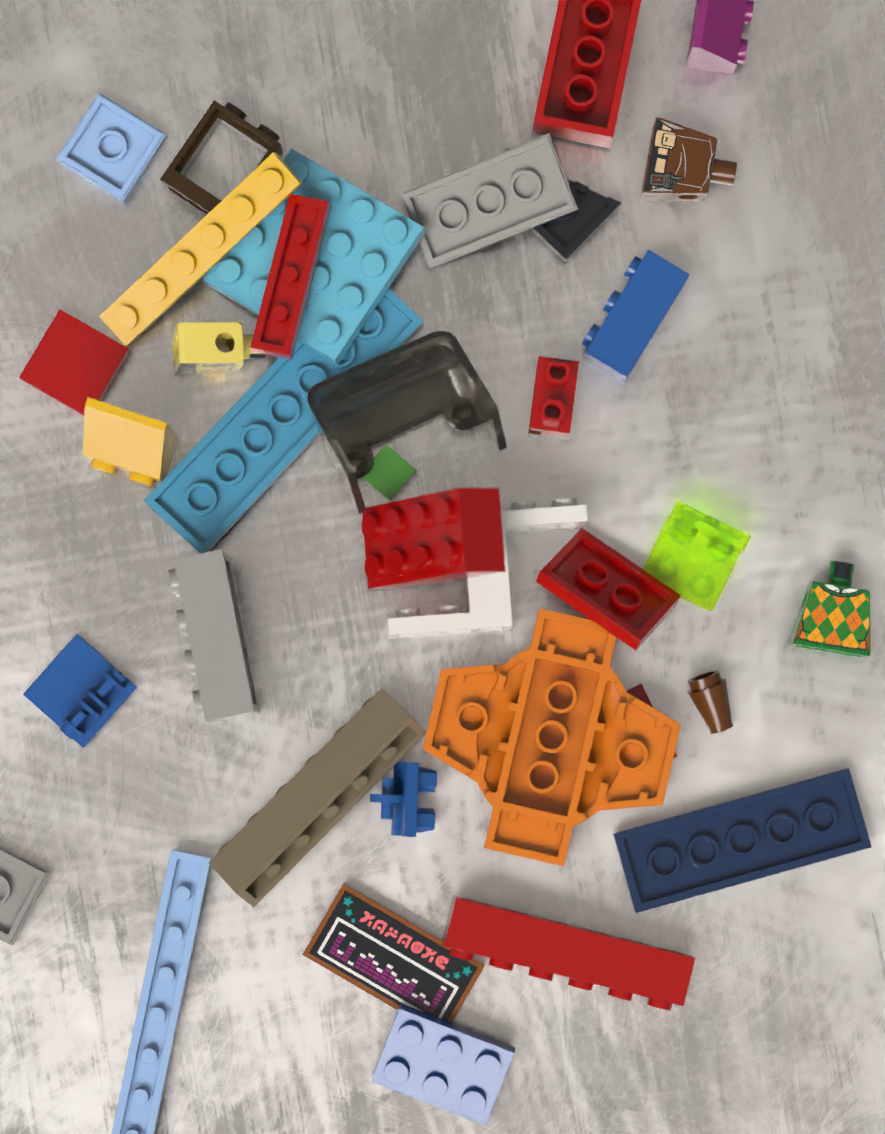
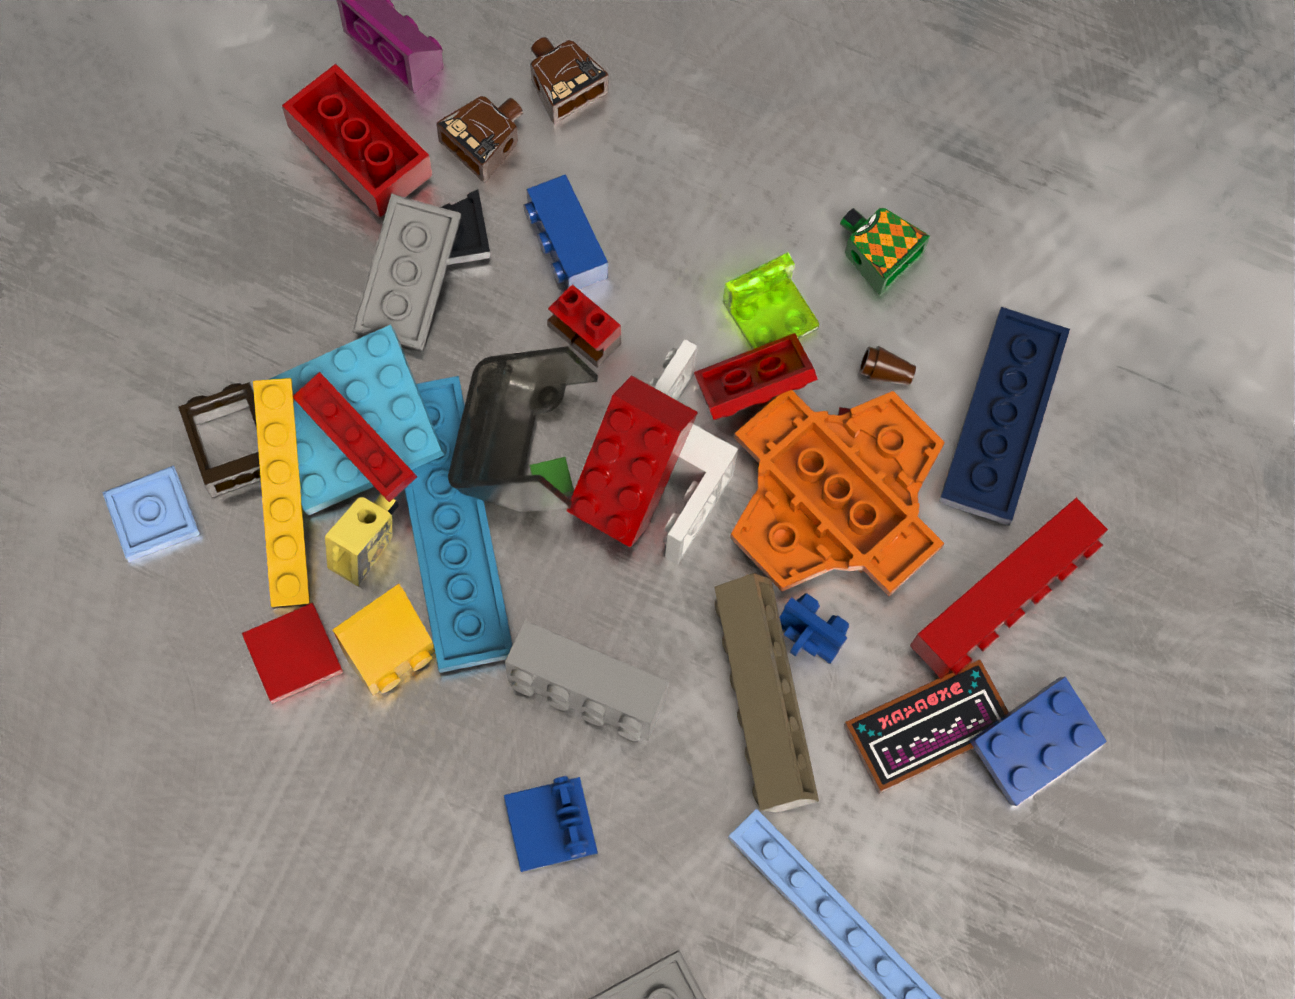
camera: 60 degrees left, 15 degrees down
none -> reddish brown torso [530,37,609,124]

